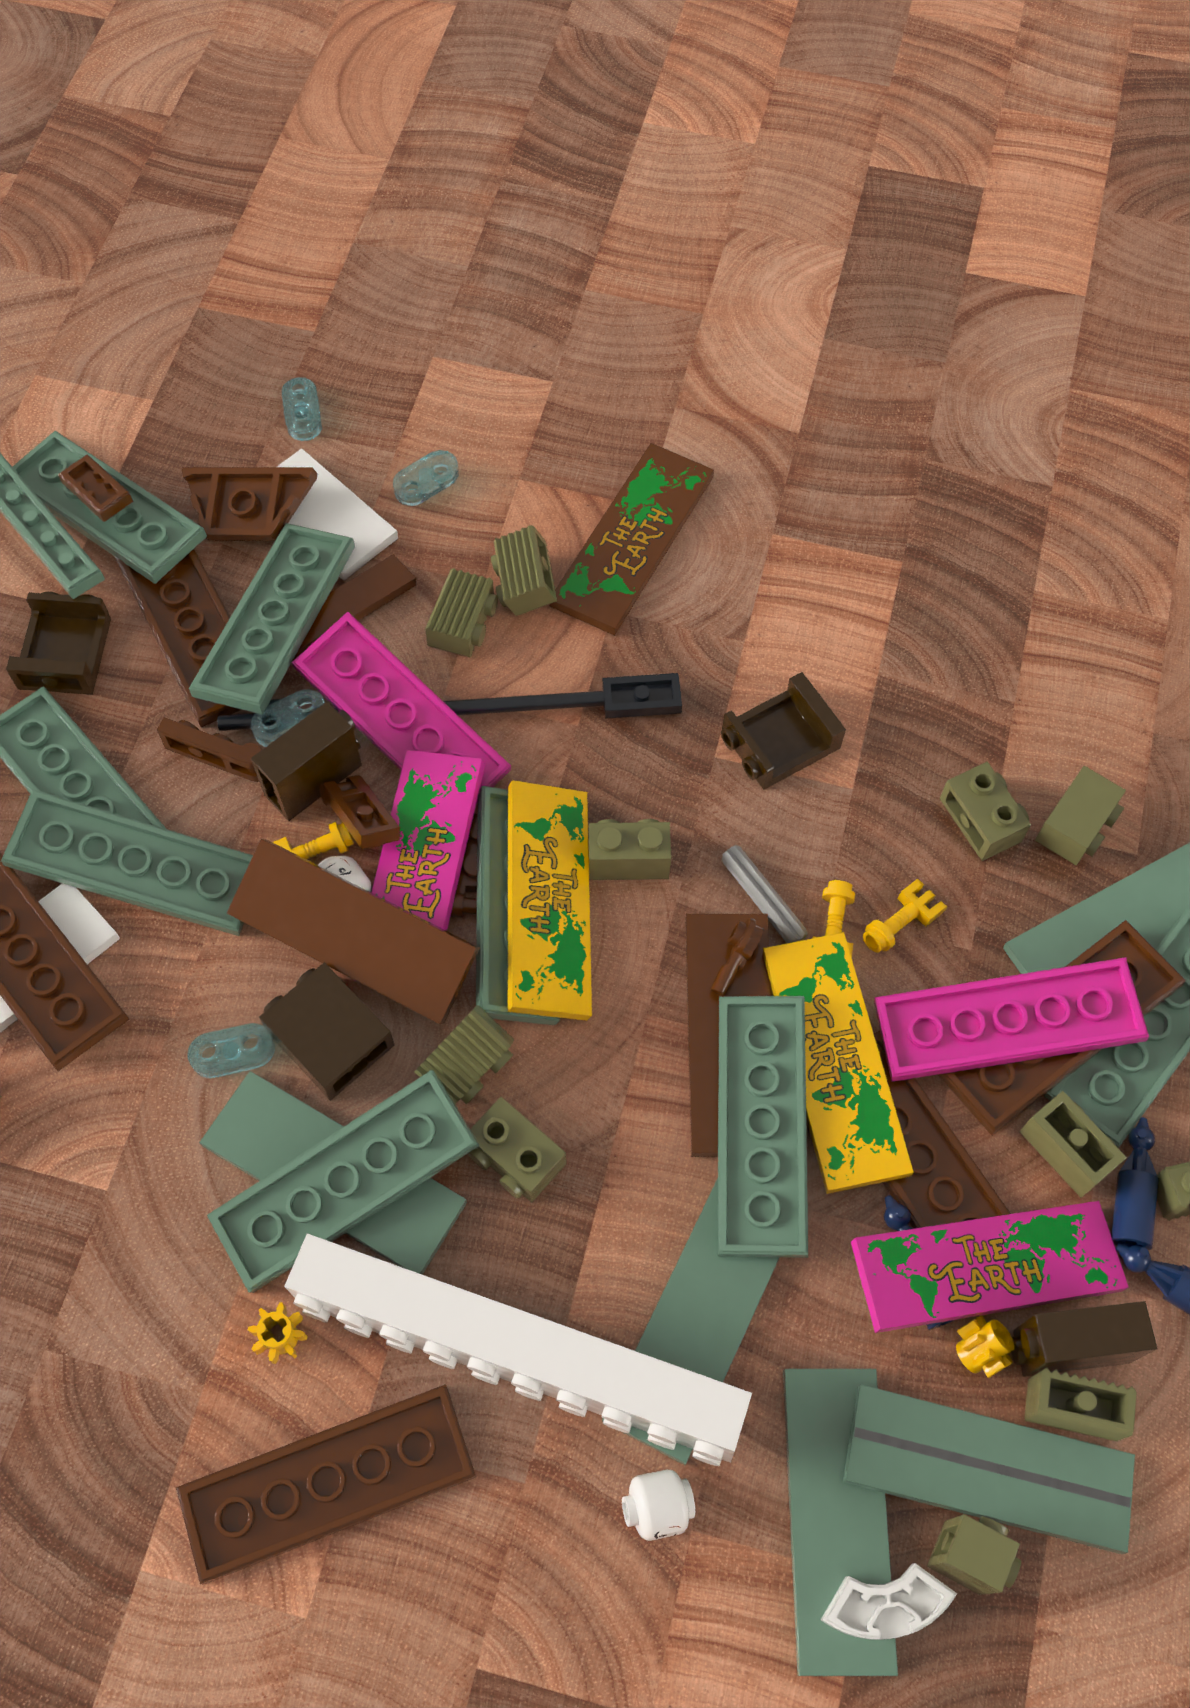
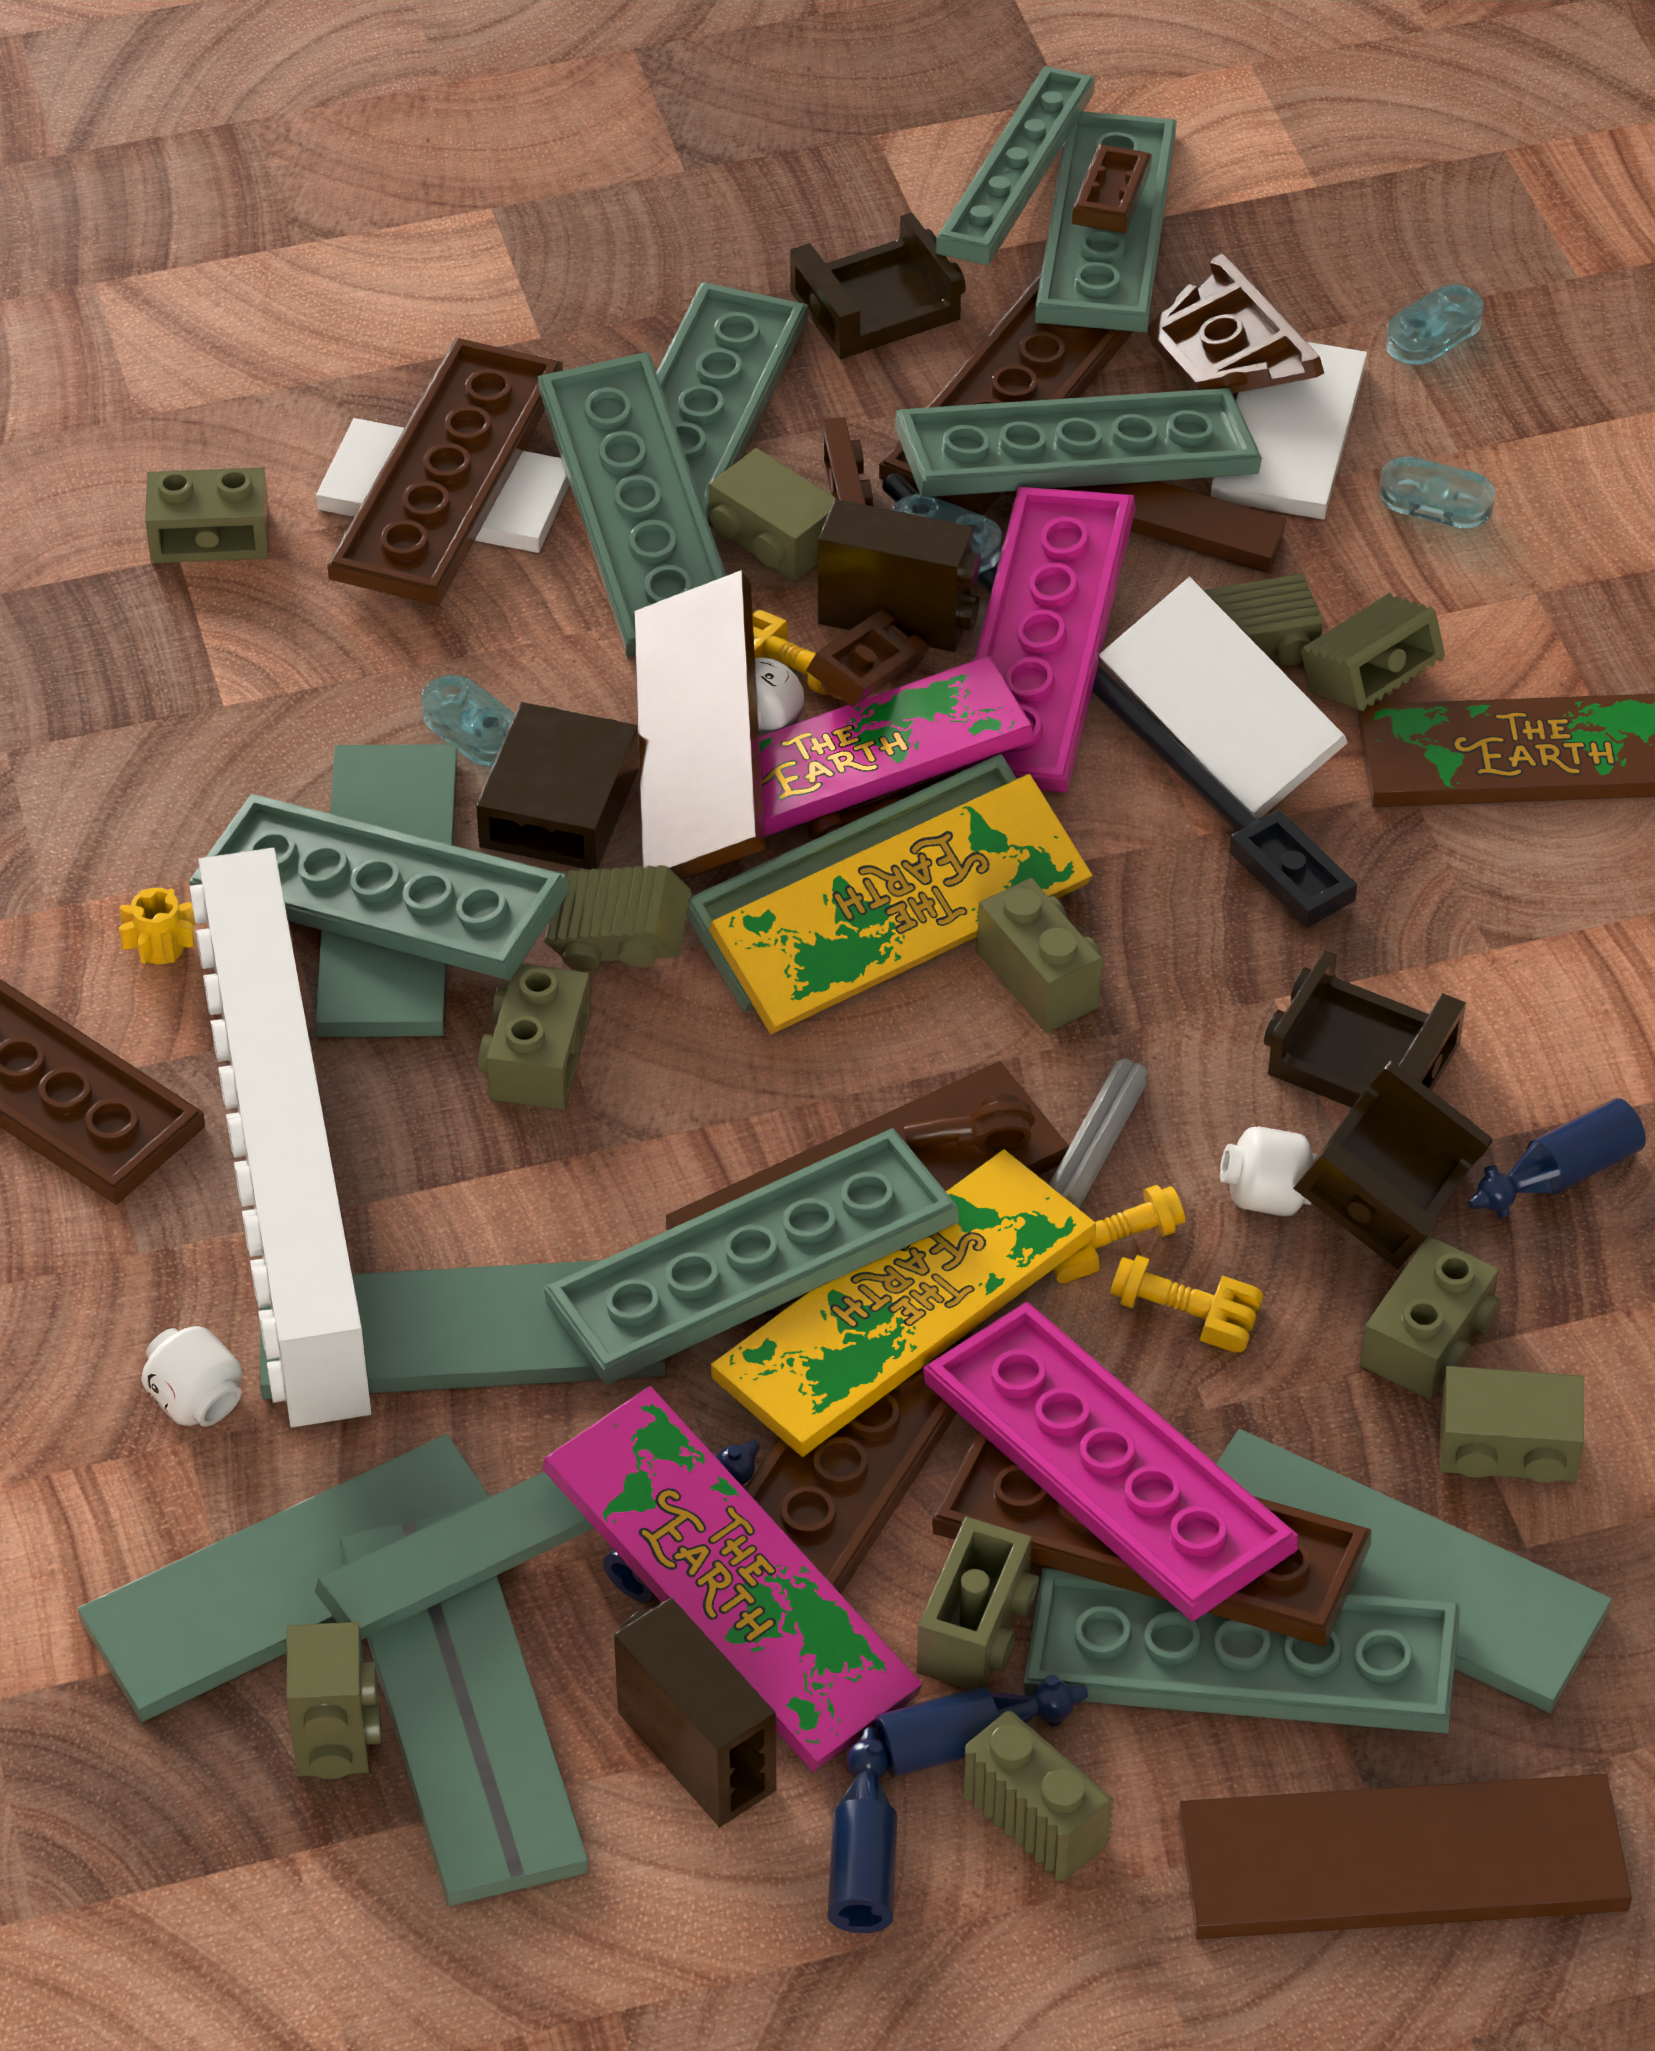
camera: 60 degrees right, 15 degrees down
white tile [821,1563,957,1640] -> none
yellow gear [956,1315,1015,1378] -> none
olive brick [1024,1368,1137,1442] -> none
none -> sand green tile [314,1472,594,1640]
none -> olive brick [708,448,837,581]
none -> white tile [1099,576,1348,819]
none -> white head [1220,1126,1317,1216]
none -> dark brown panel [1293,1061,1492,1270]
none -> dark blue wheel [1468,1098,1646,1218]

